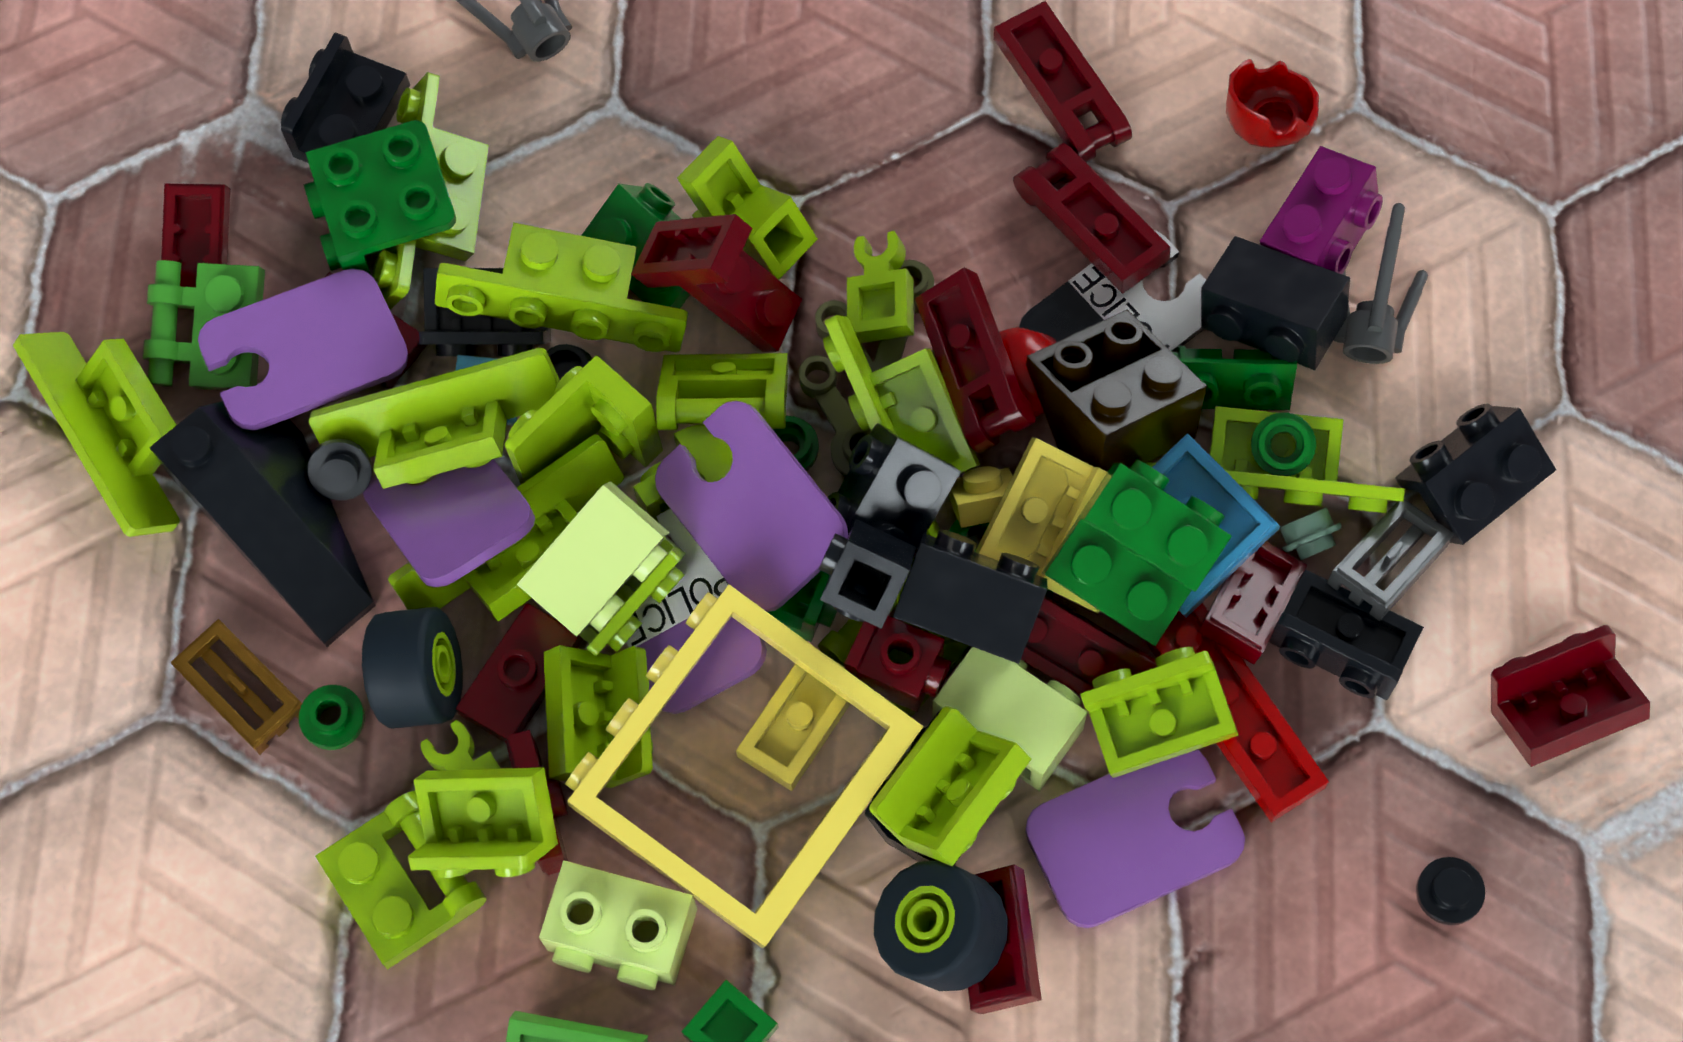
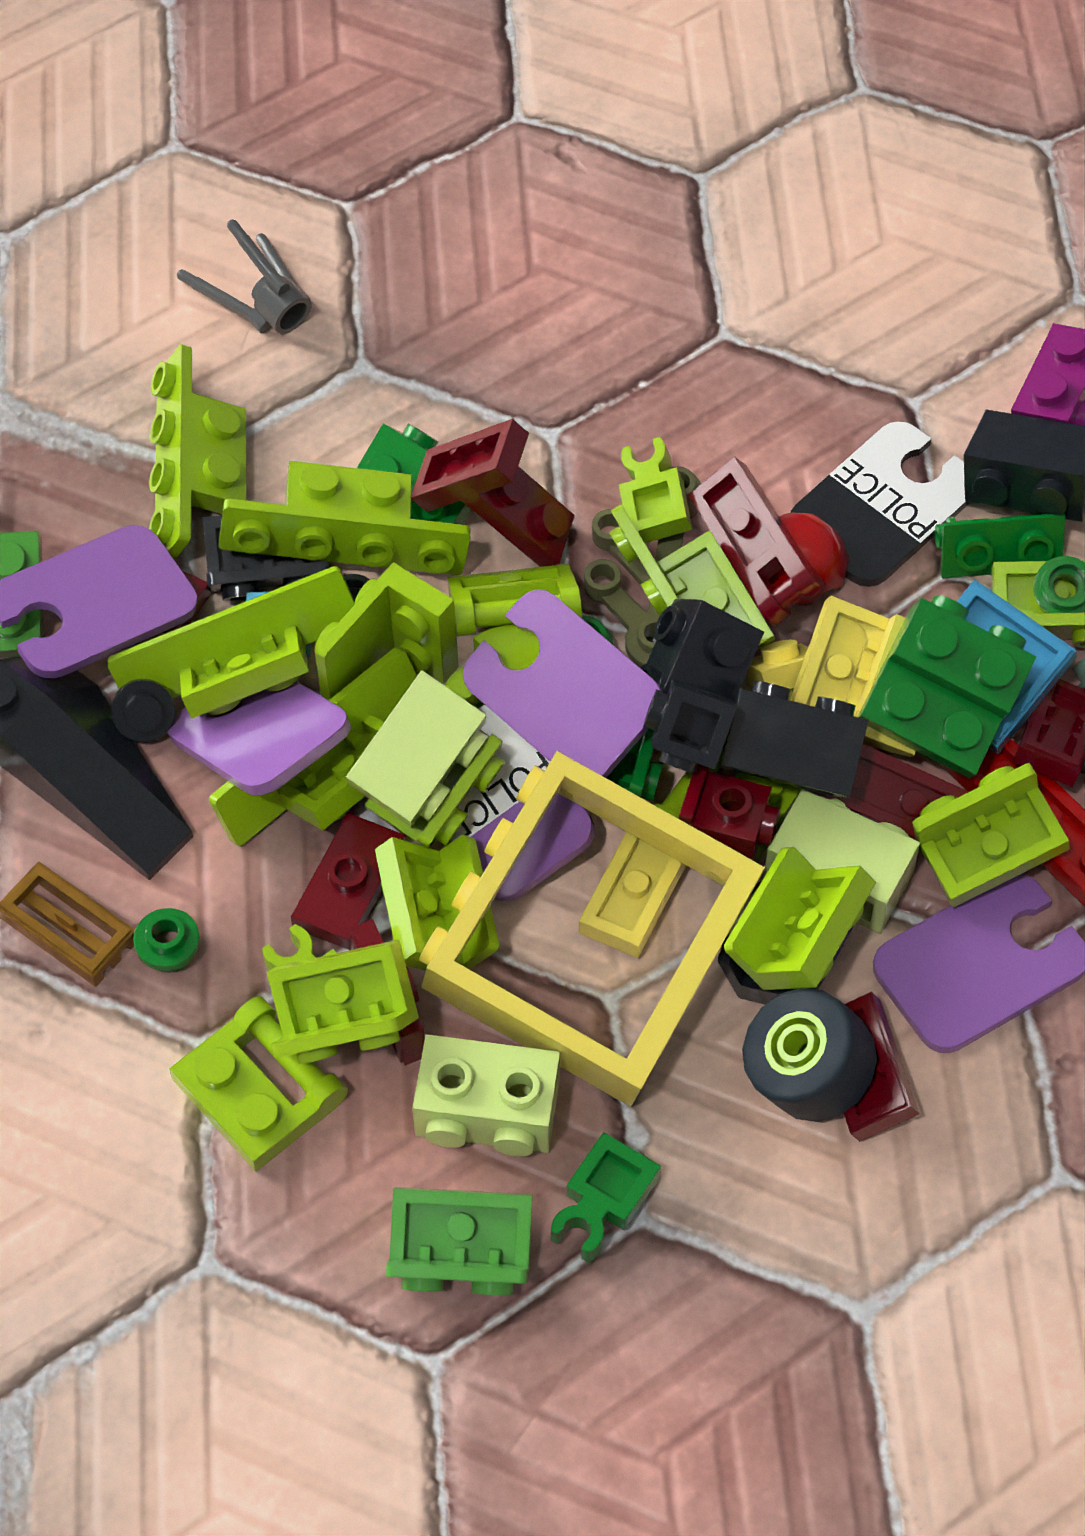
camera: 10 degrees left, 10 degrees down
black bracket [281,32,410,163] -> none
green bracket [303,120,456,275] -> none
black wheel [362,607,463,729] -> none
lime brick [677,136,818,280] -> none
dark red plate [994,1,1132,163] -> none
dark red plate [1013,143,1171,294] -> none
dark brown slope [1026,309,1207,472] -> none
red hair [1226,59,1319,148] -> none

